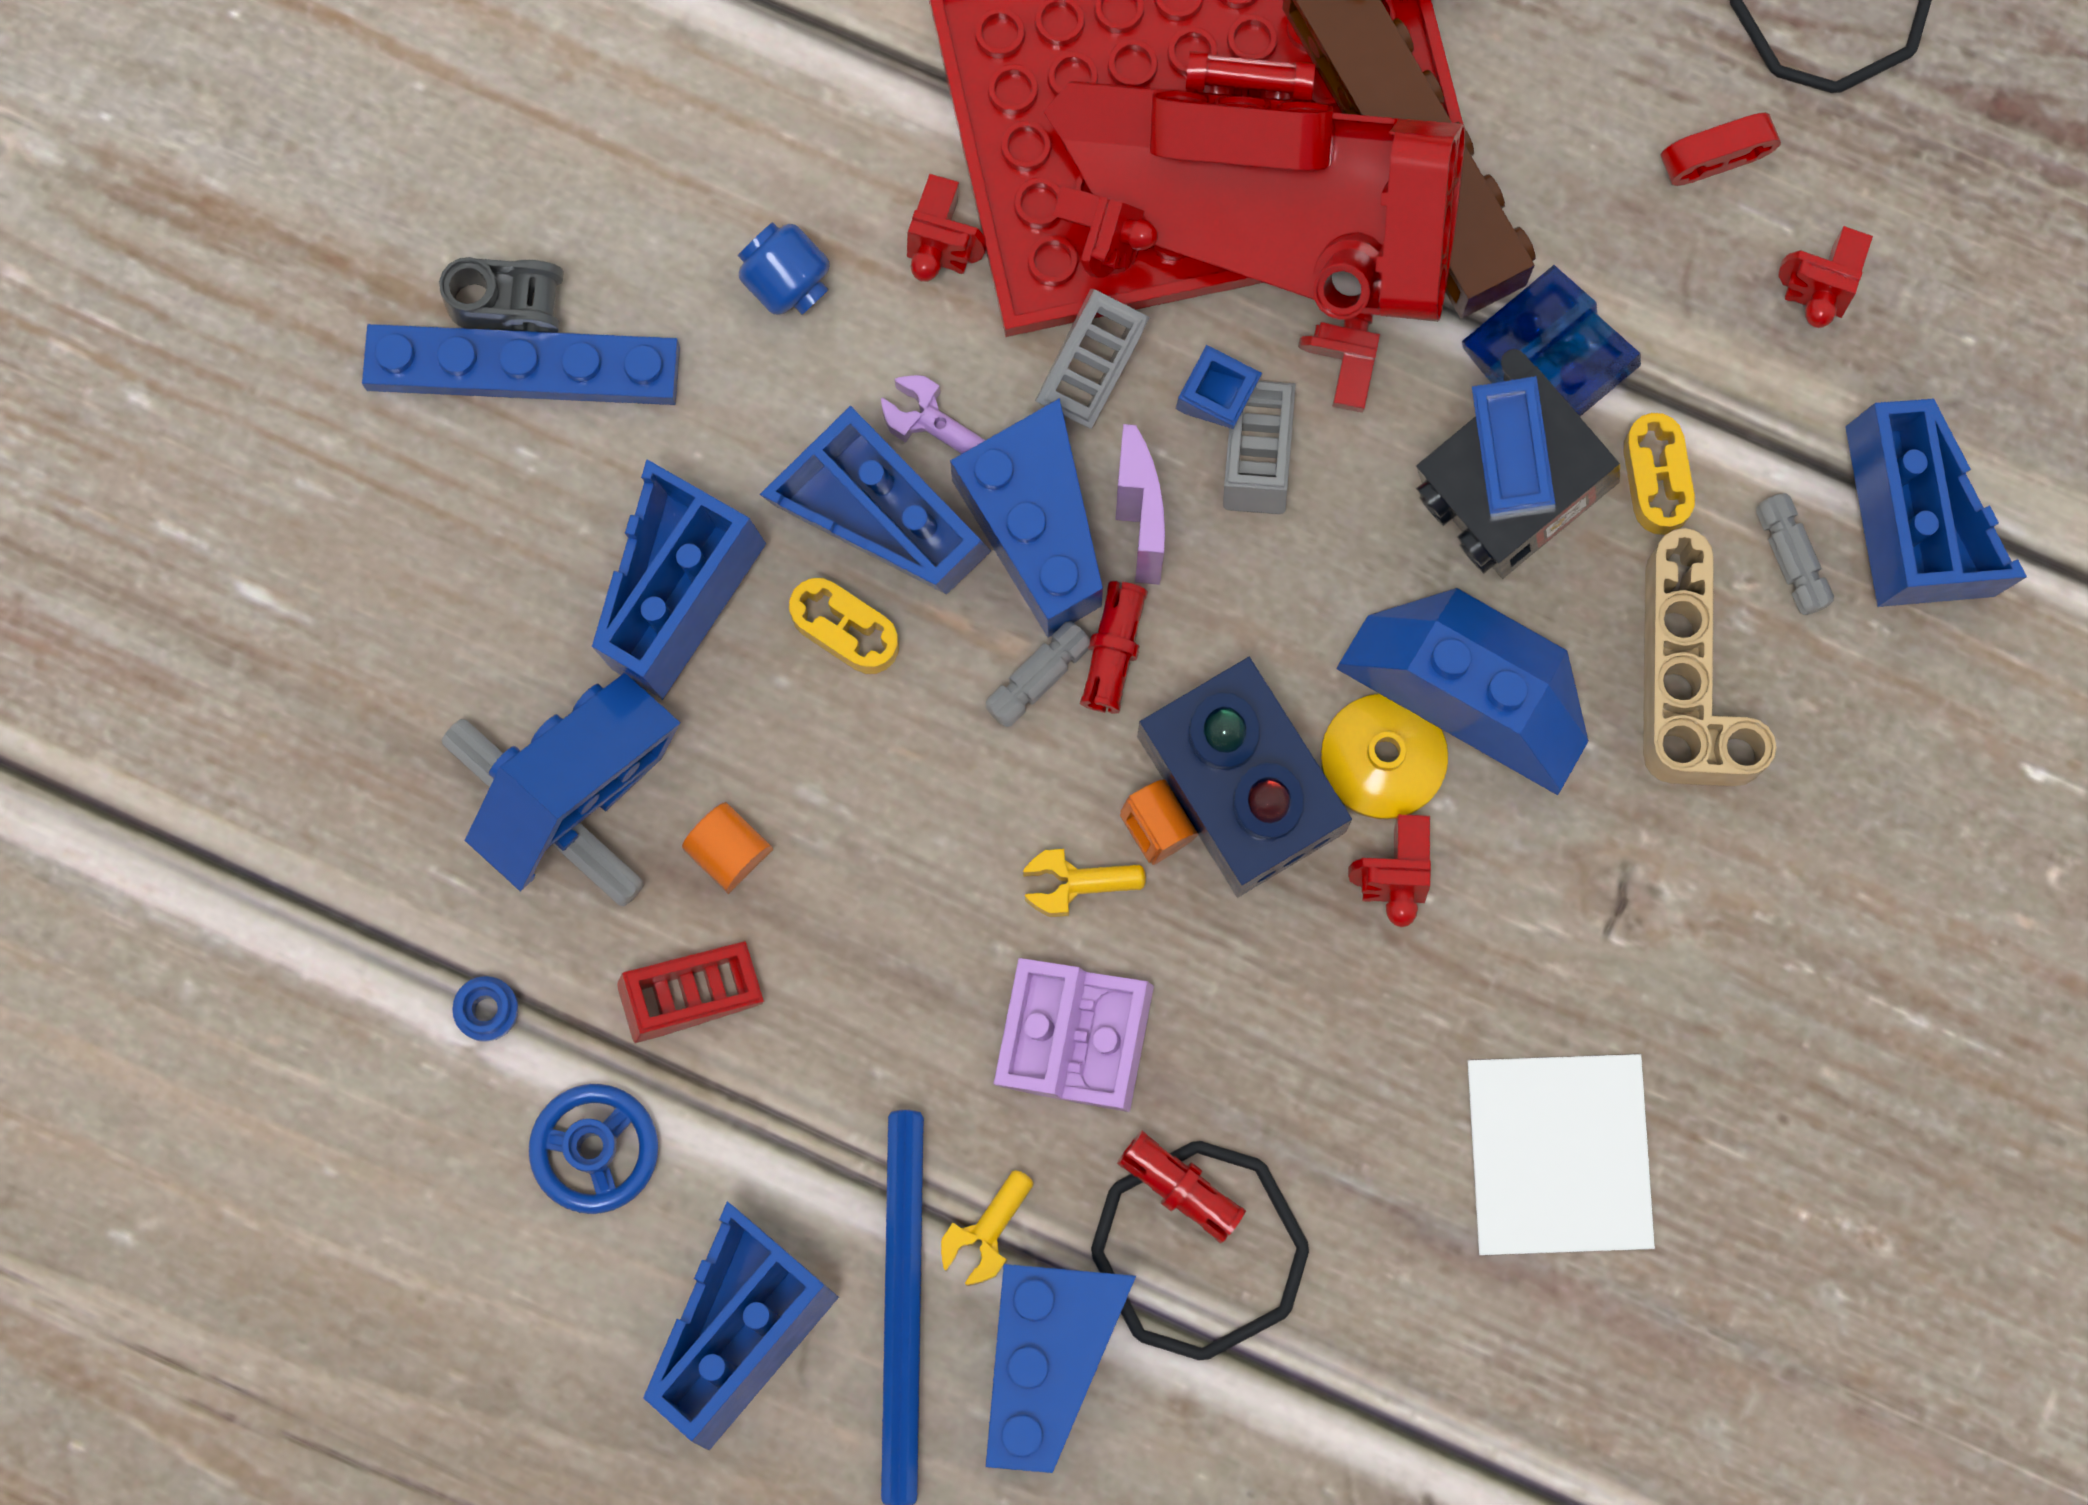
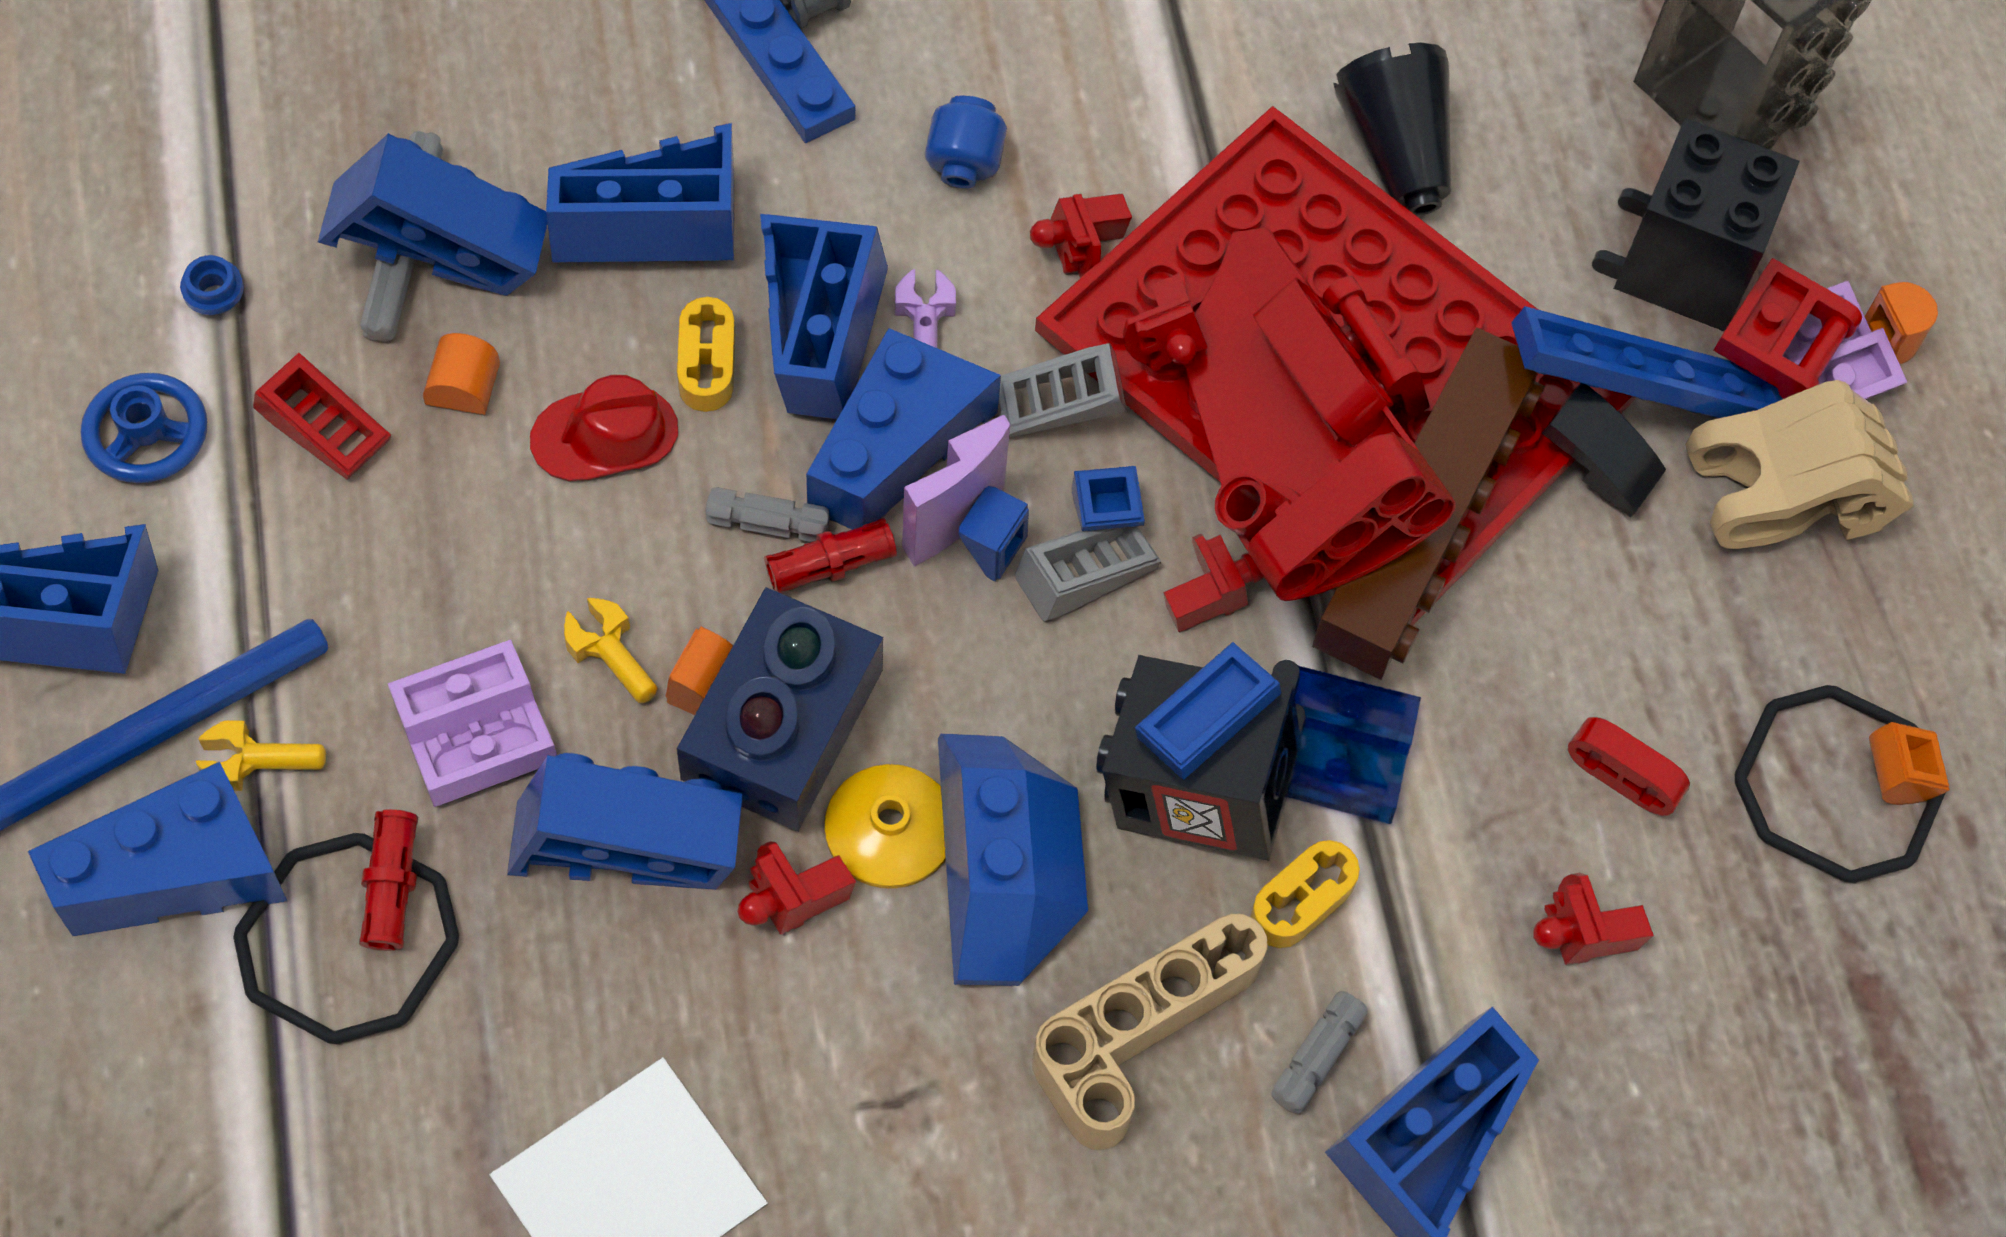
camera: 50 degrees right, 15 degrees down
none -> blue wedge [507,753,743,890]
none -> red piece [530,375,678,481]
none -> blue slope [959,486,1029,581]

